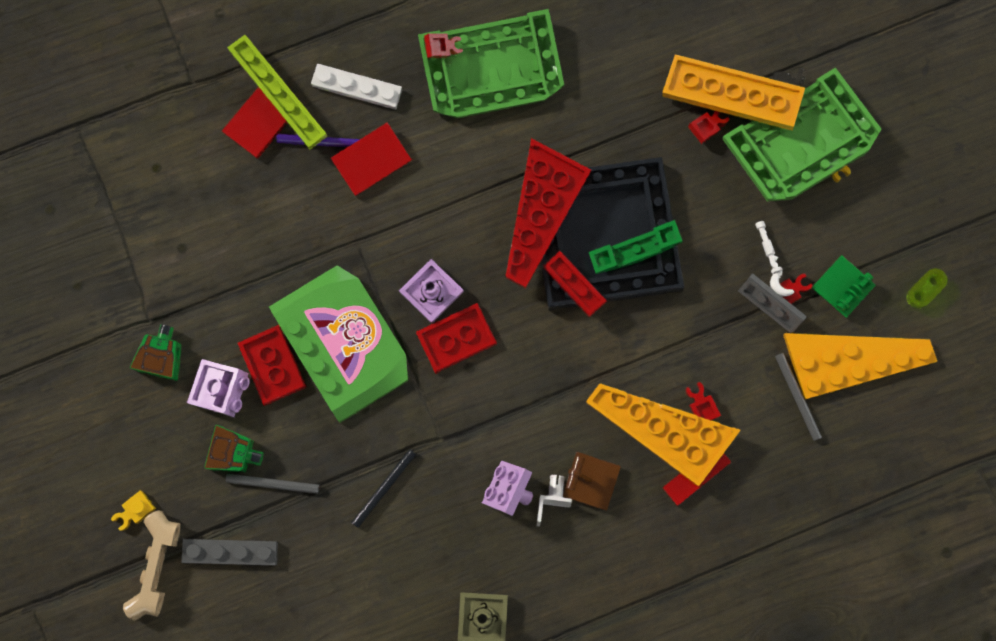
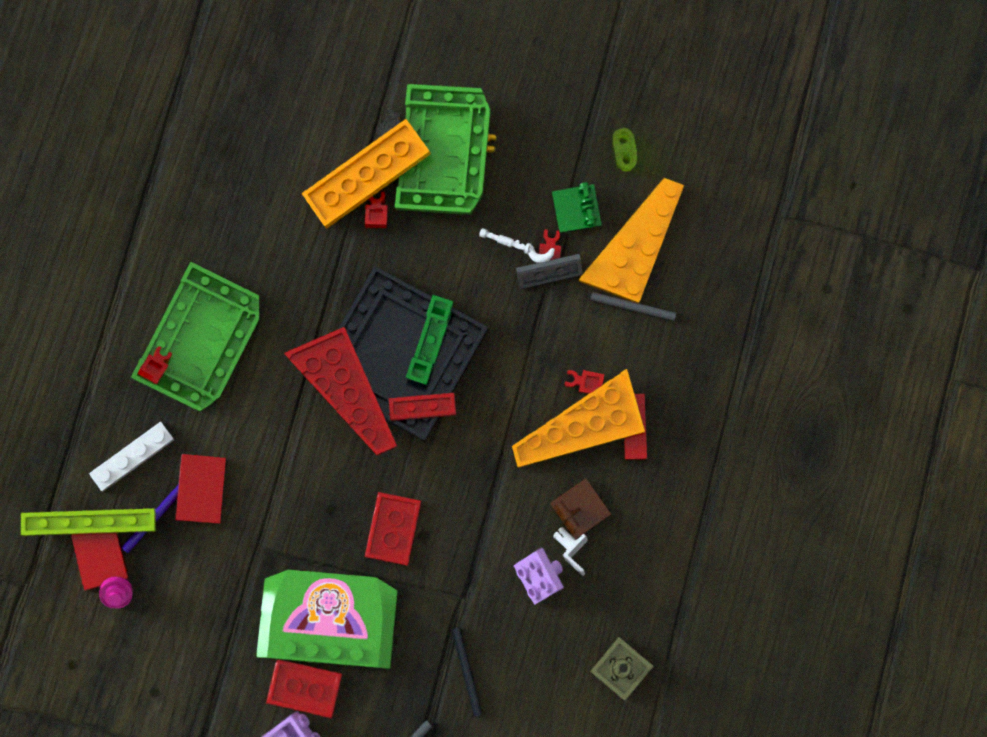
camera: 55 degrees left, 0 degrees up
lavender plate [399,259,464,323] -> none
none -> dark pink plate [99,577,133,609]

